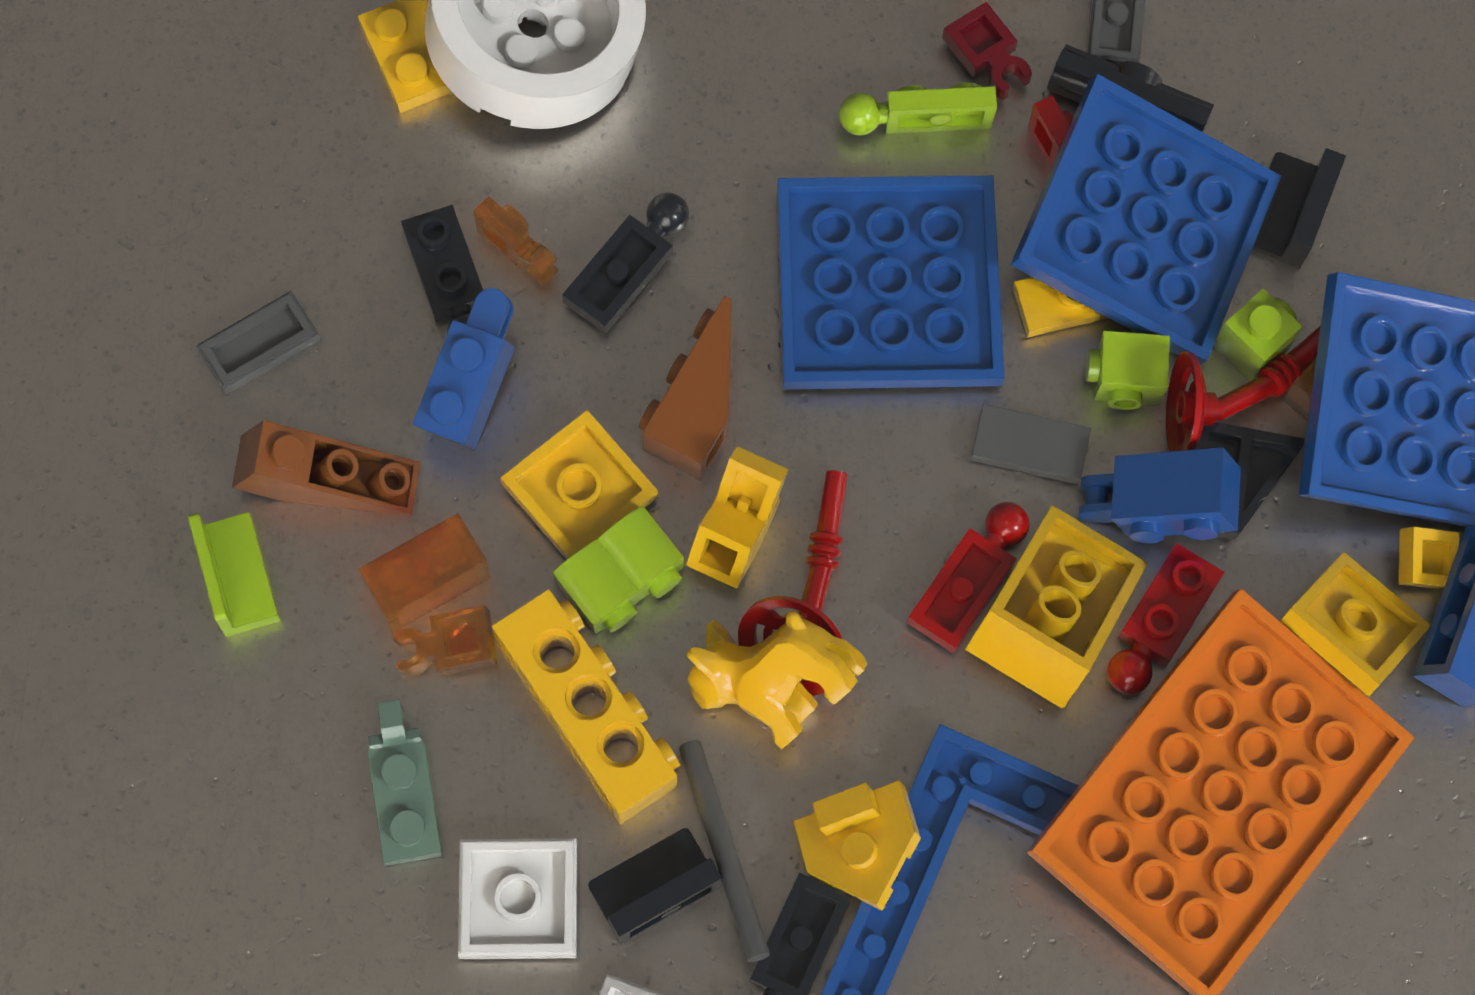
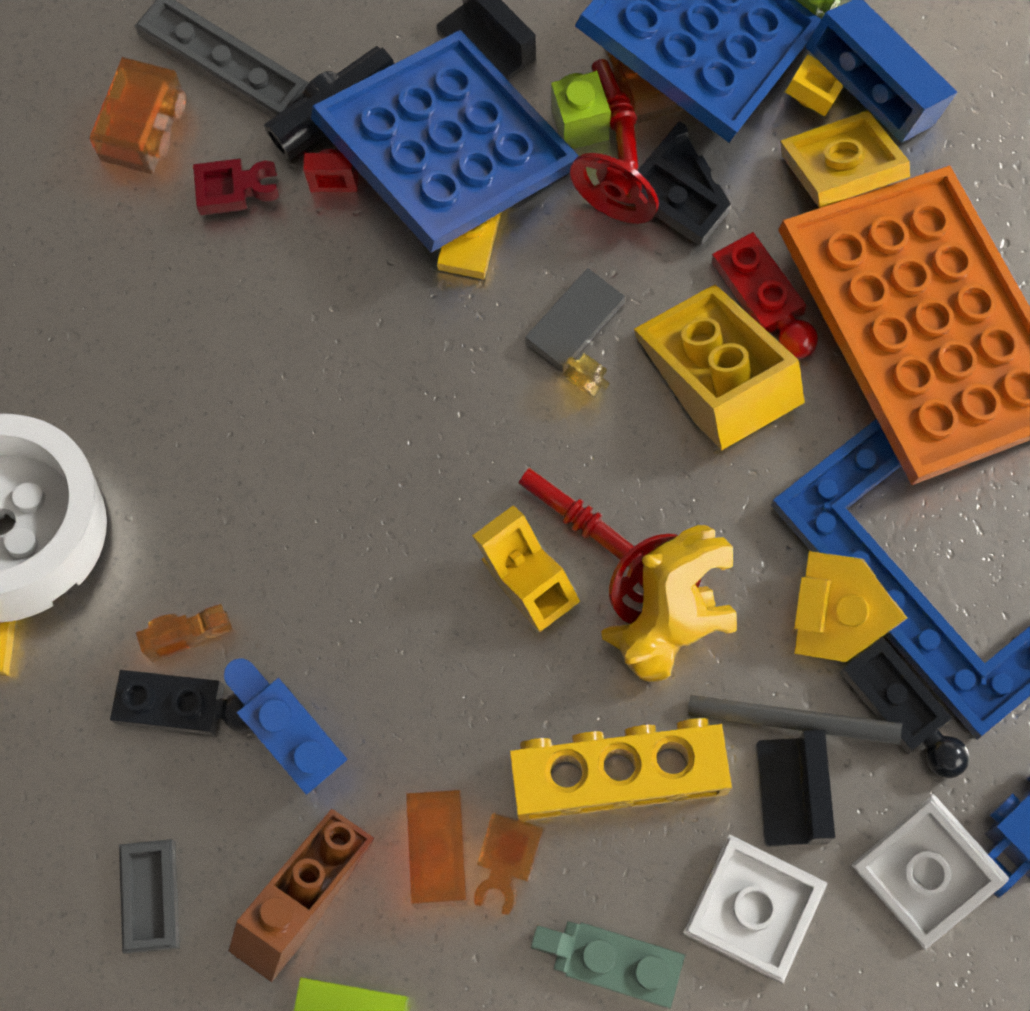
camera: 55 degrees left, 0 degrees up
yellow plate [500,410,658,560] -> none
lime brick [552,506,684,634] -> none
black plate [562,192,689,334] -> none
dark orange slope [639,295,732,481] -> none
blue plate [777,175,1005,390] -> none
lime plate [839,82,997,136] -> none
red plate [906,502,1030,654] -> none
blue brick [1078,448,1241,543] -> none
lime brick [1085,331,1170,410] -> none
none -> clear yellow plate [562,354,610,398]

